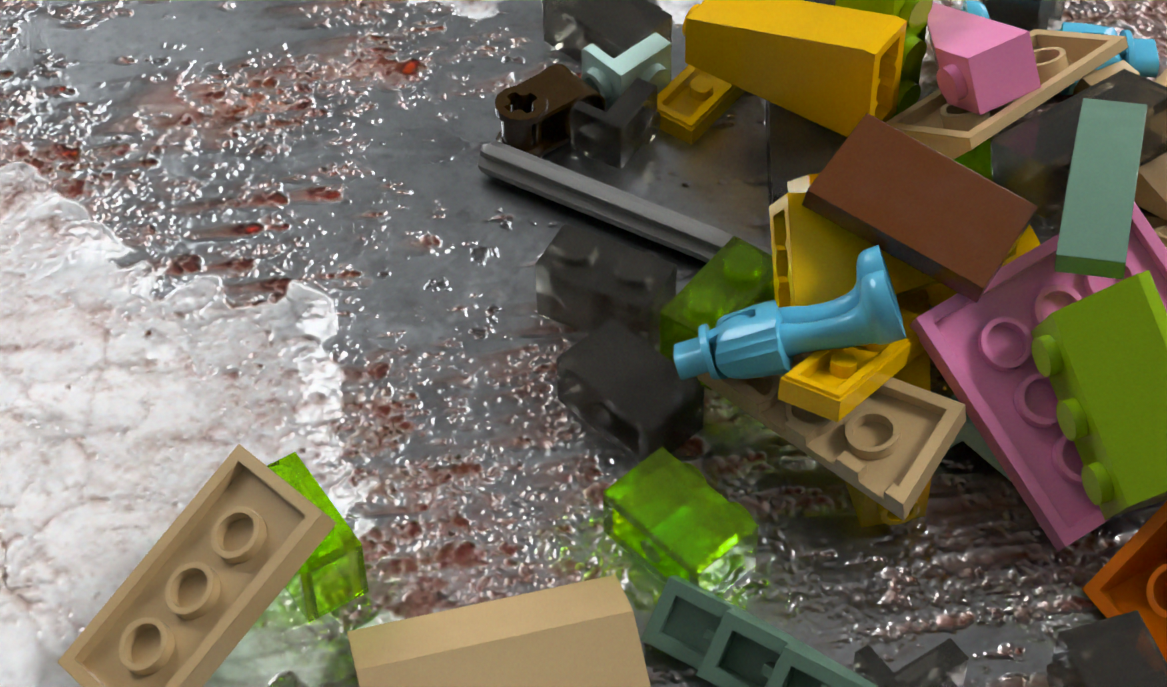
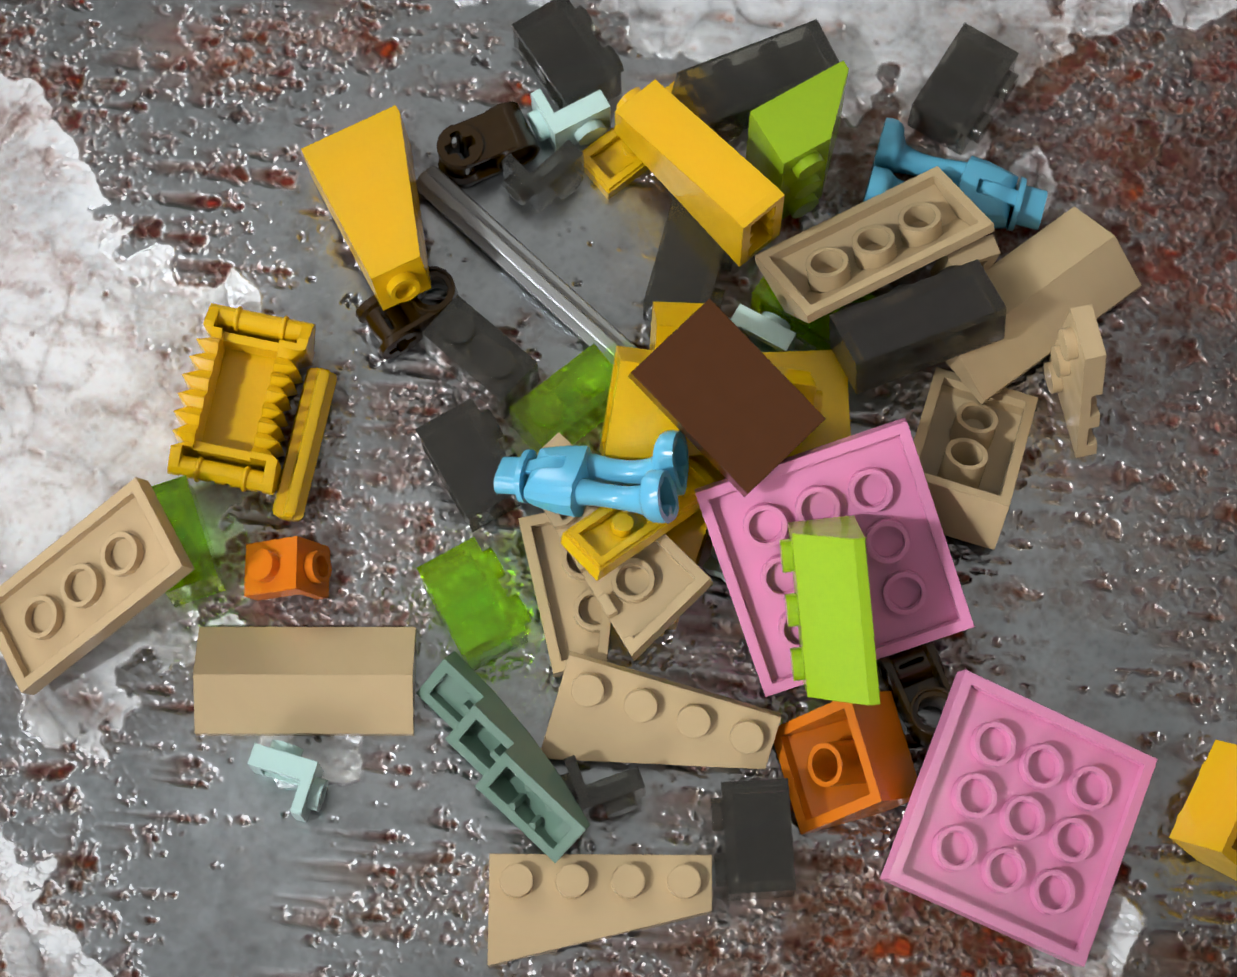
camera: 15 degrees right, 25 degrees up
bright pink slope [927,2,1041,115] -> none
sand green slope [1055,98,1147,280] -> none
none -> yellow piece [167,303,316,495]
none -> orange bracket [244,536,332,601]
none -> yellow axle [272,368,337,522]
none -> yellow slope [301,105,432,311]
none -> dark brown piece [355,266,461,359]
none -> tan wing [518,512,611,678]
none -> tan wing [541,651,781,769]

